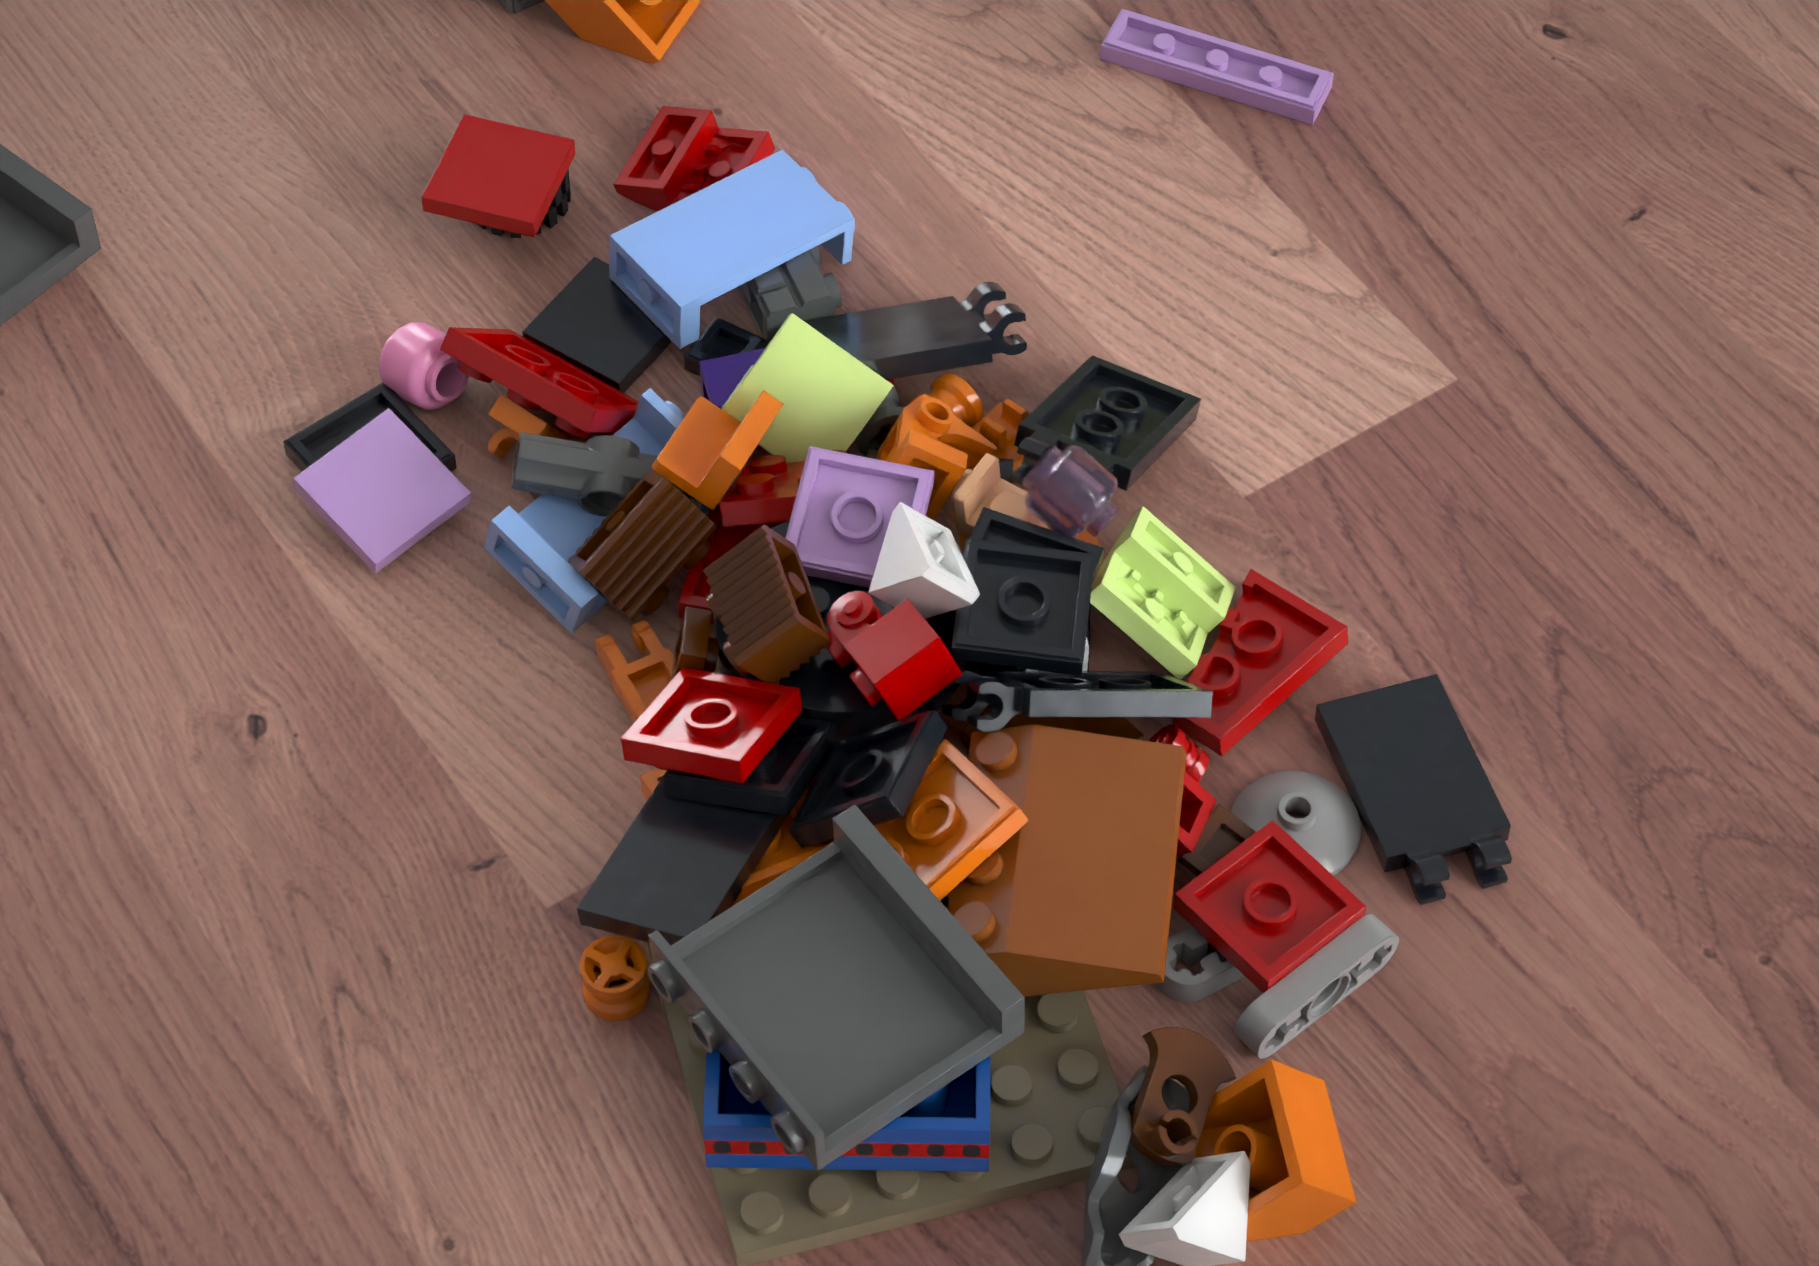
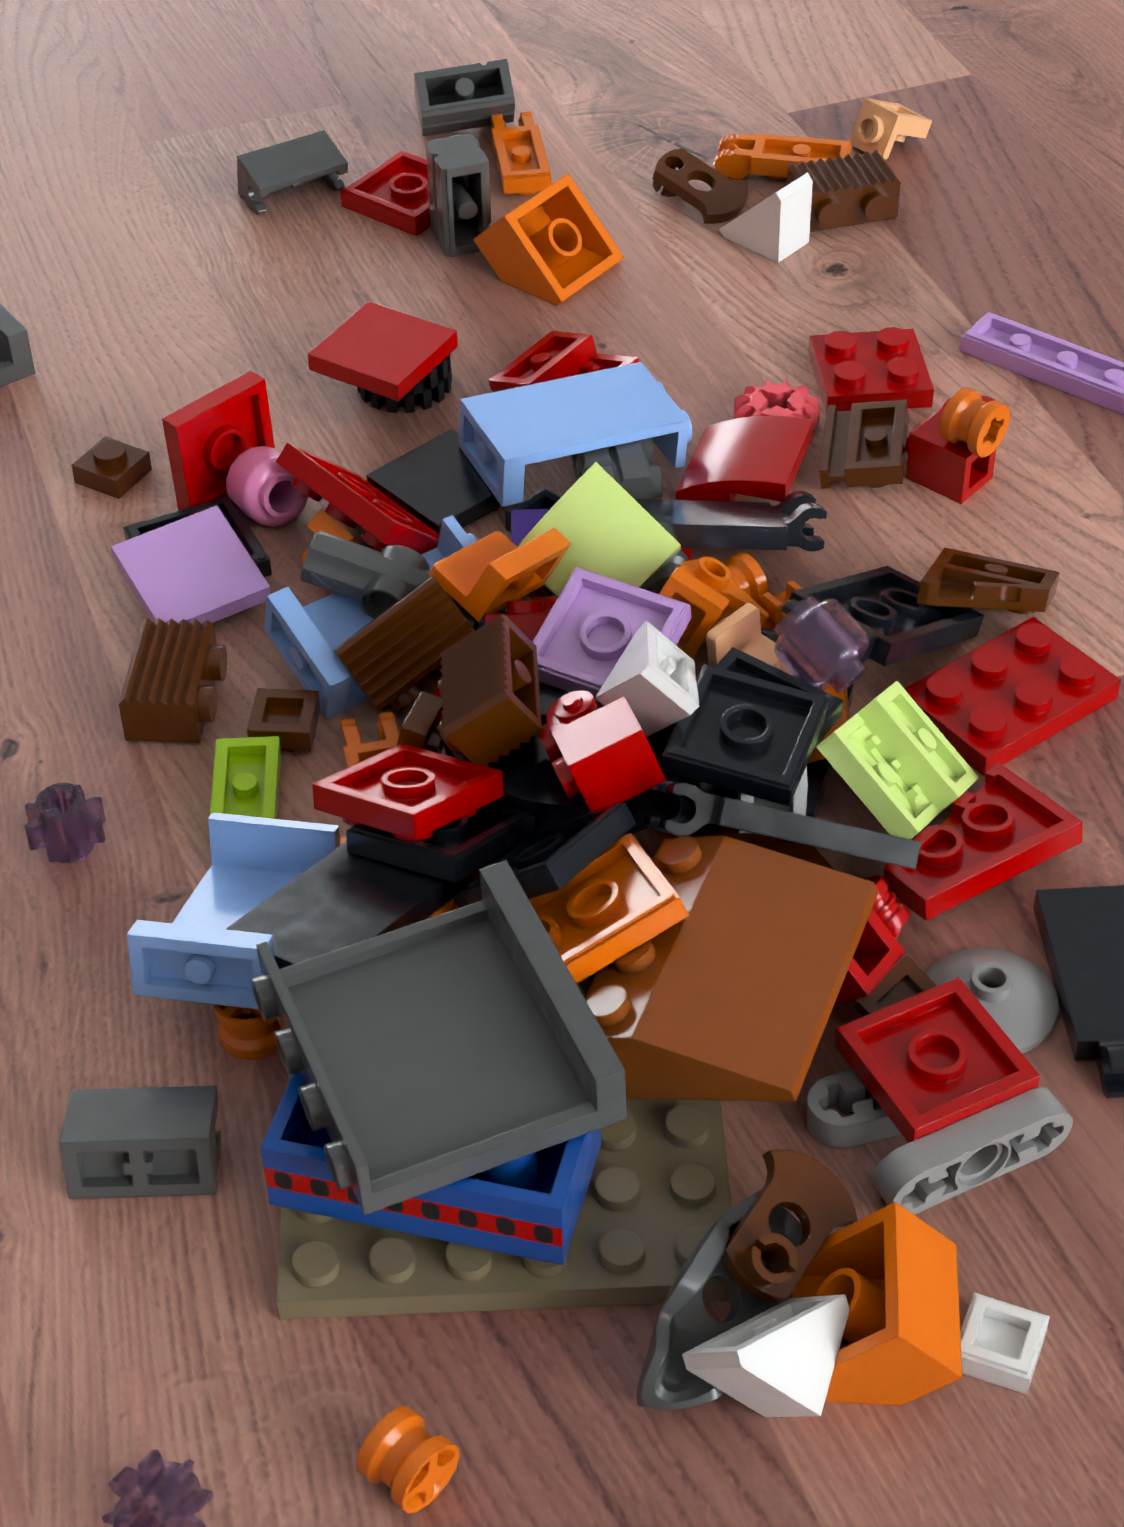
camera: 15 degrees right, 10 degrees down
none -> clear purple gear [24,783,106,863]
none -> dark grey hinge [59,1085,221,1199]
none -> reddish brown plate [72,436,152,499]
none -> reddish brown brick [118,618,227,743]
none -> light blue panel [127,813,340,1009]
none -> red plate [162,370,275,510]
none -> lime plate [210,736,282,819]
none -> reddish brown plate [247,688,320,751]
none -> red slope [675,416,814,502]
none -> coral gear [733,380,820,430]
none -> red plate [809,327,934,413]
none -> reddish brown plate [819,400,909,489]
none -> red plate [904,616,1121,776]
none -> red brick [905,395,996,504]
none -> reddish brown wing [917,547,1060,614]
none -> orange wheel [939,387,1011,458]
none -> white tile [960,1292,1050,1395]

